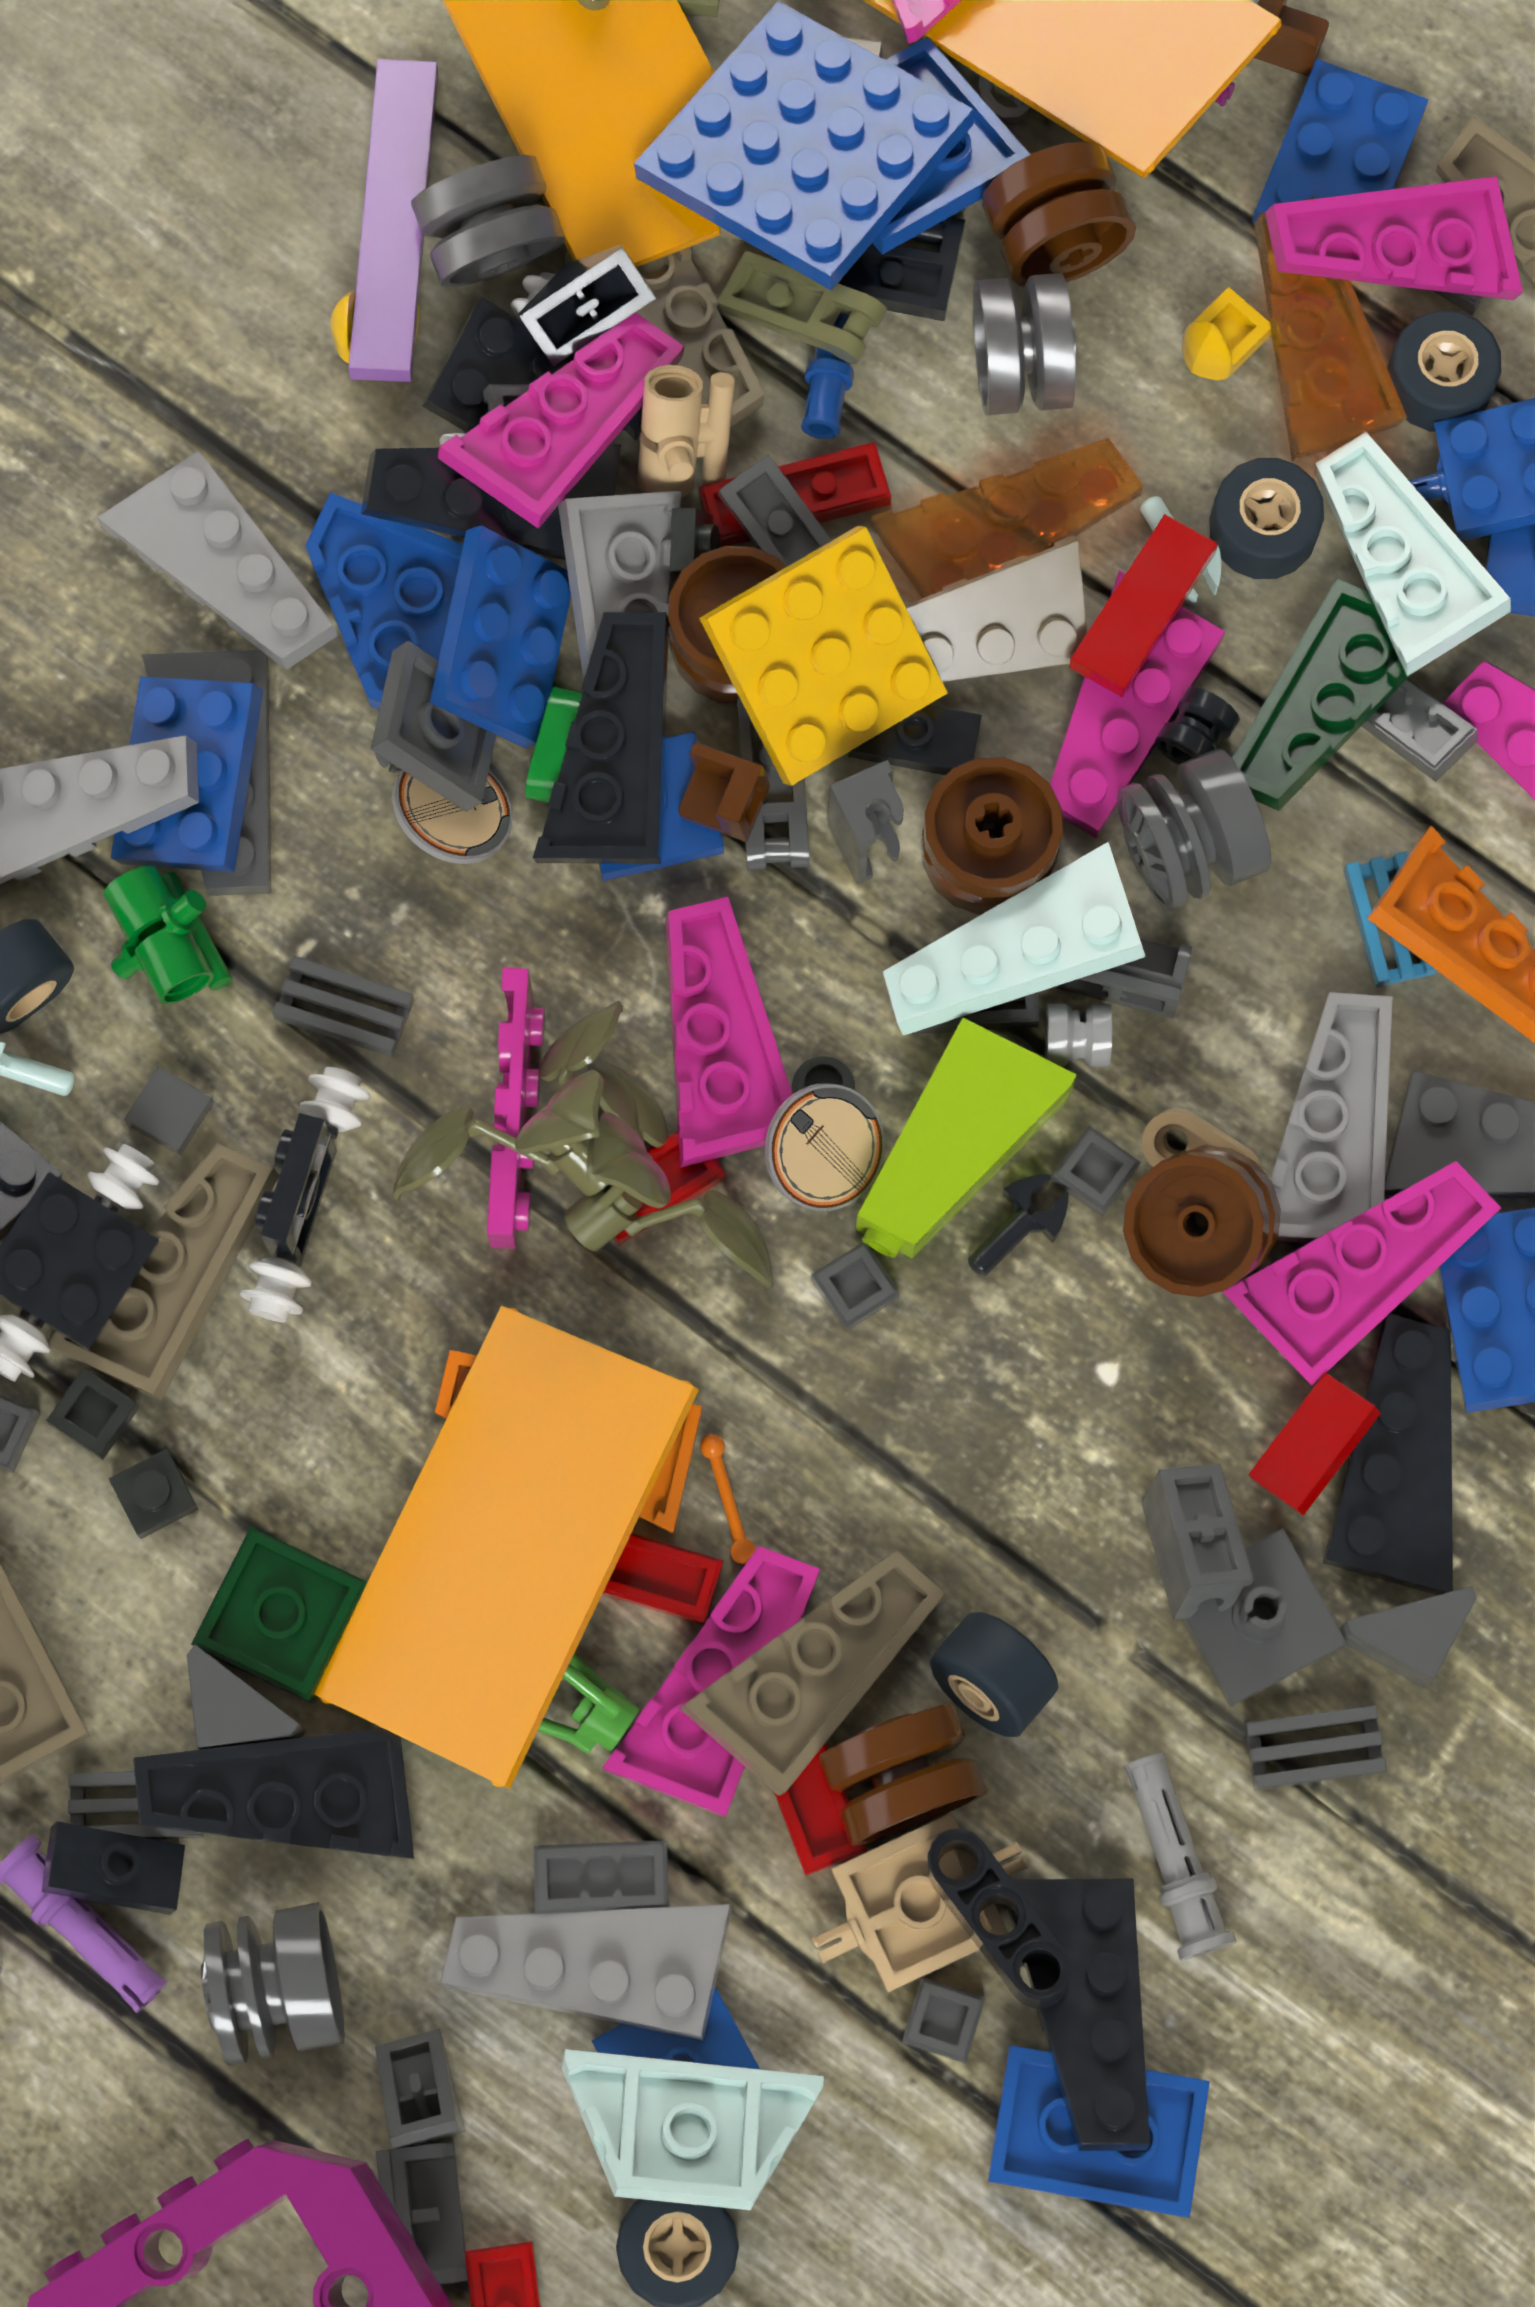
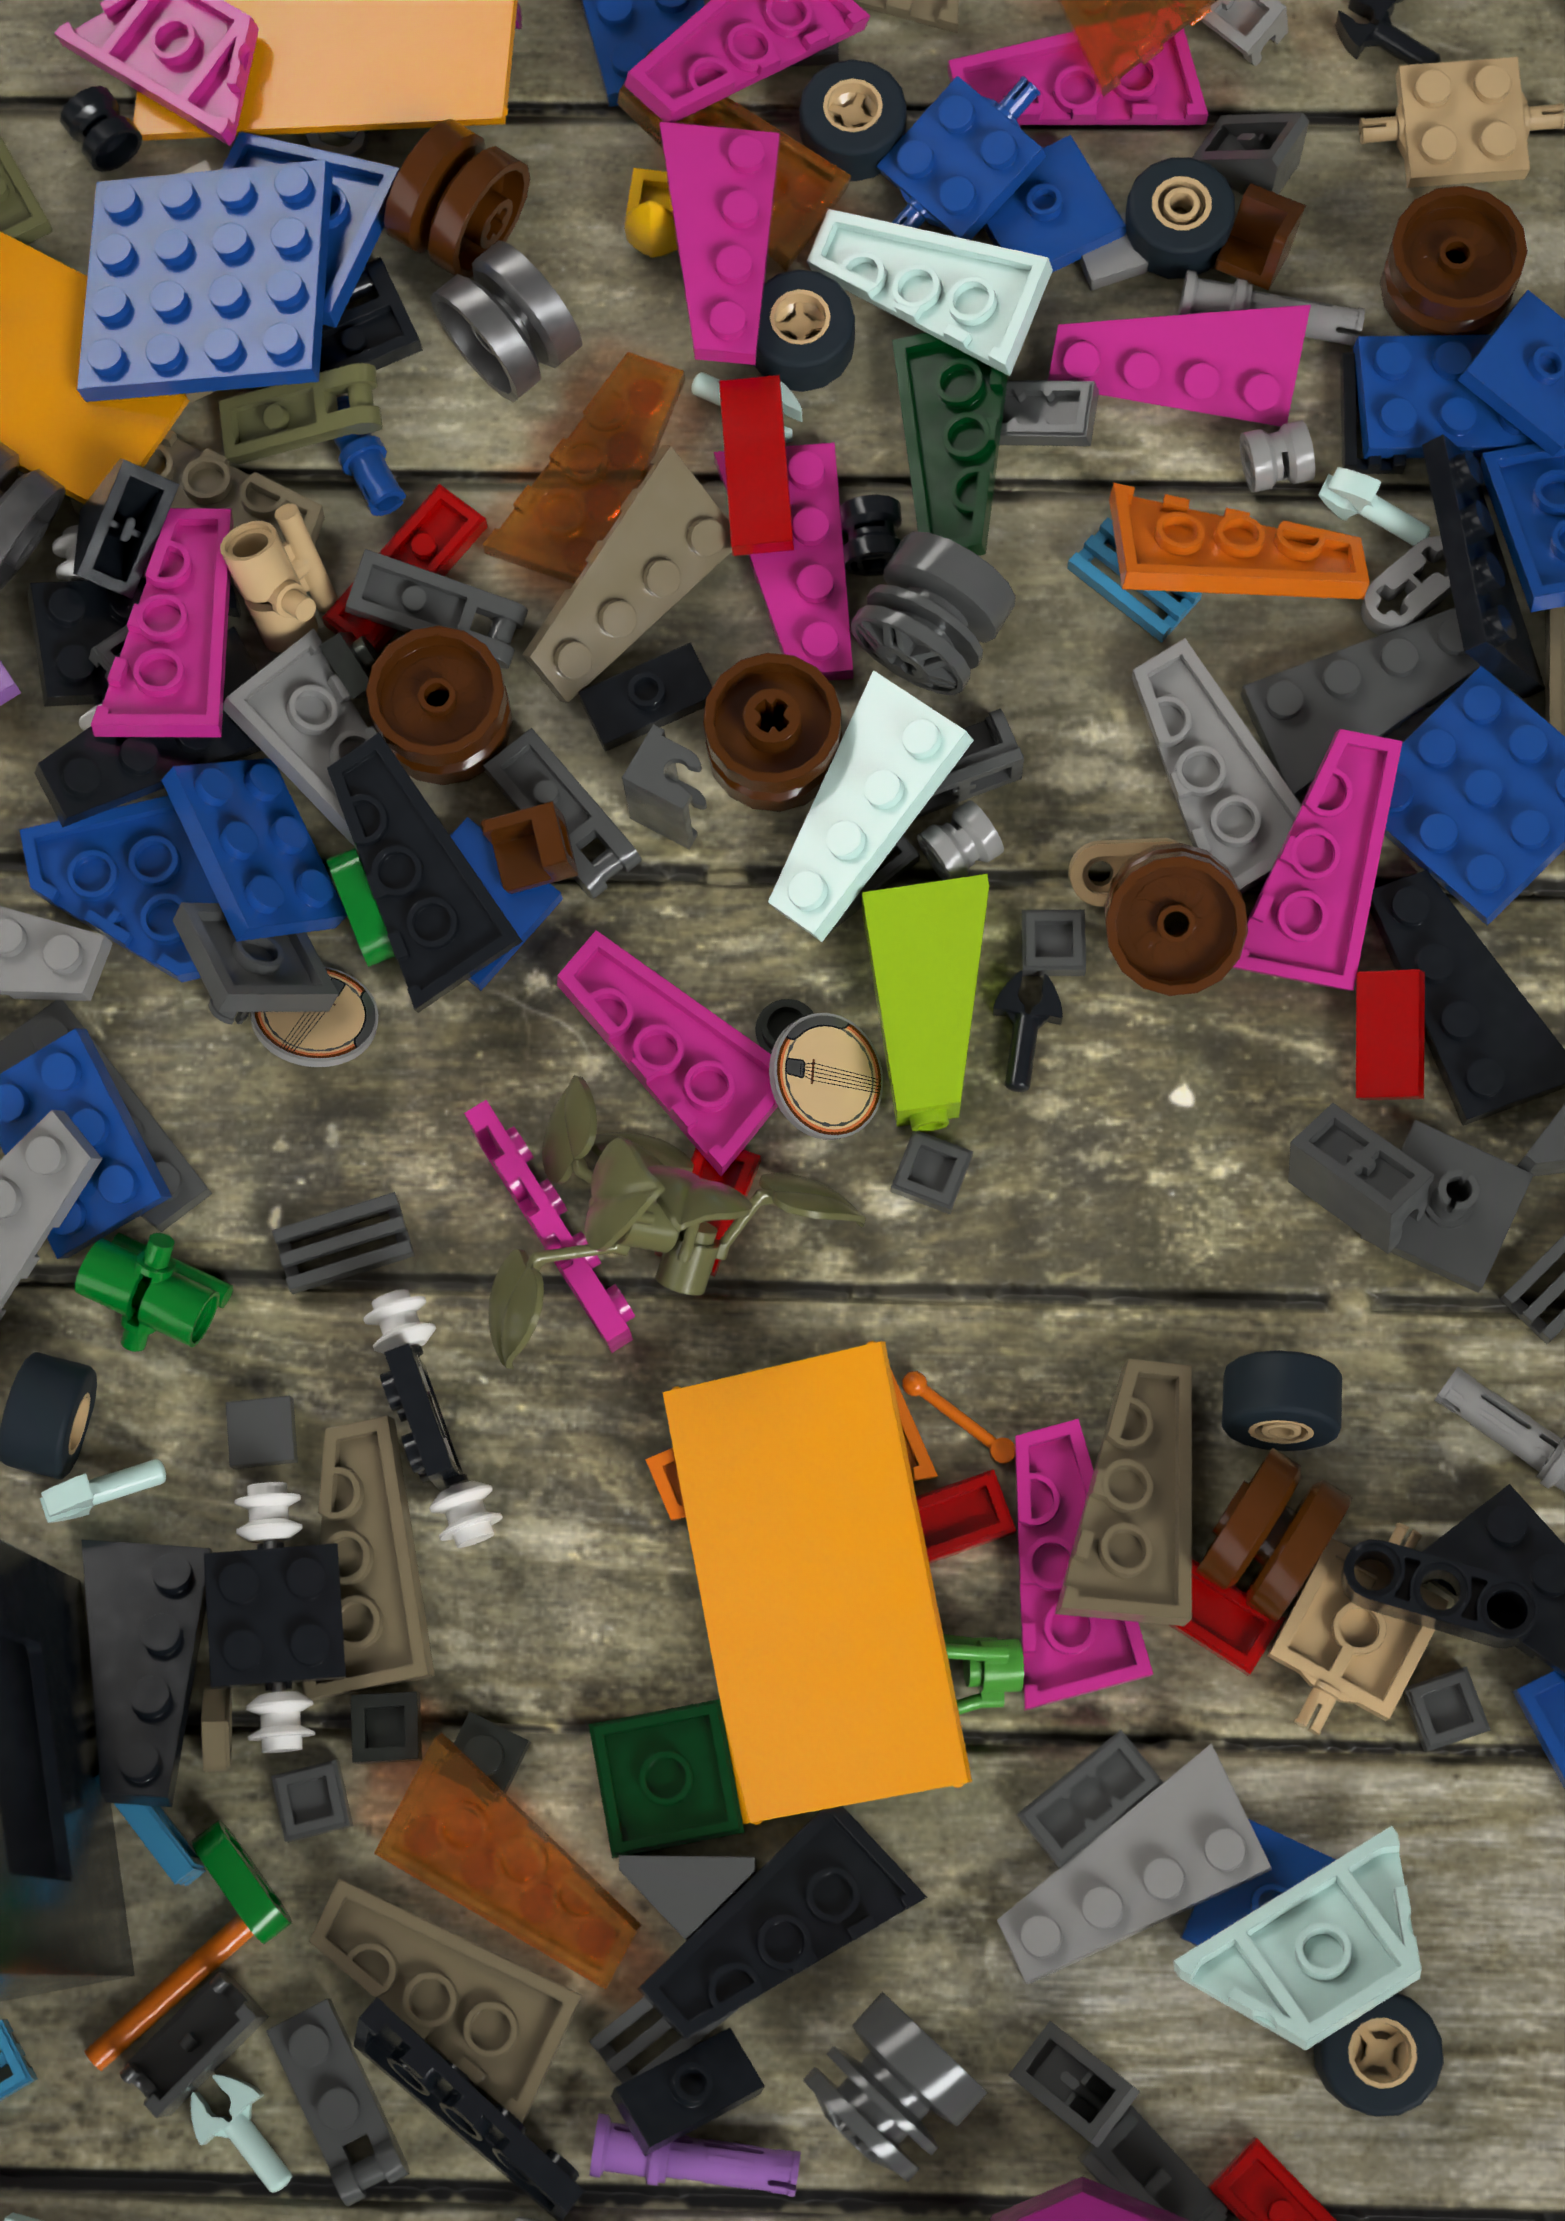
camera: 30 degrees left, 0 degrees up
yellow plate [699,526,948,786] -> none
none -> clear orange wing [374,1733,642,1990]
none -> dark pink wing [660,122,780,365]

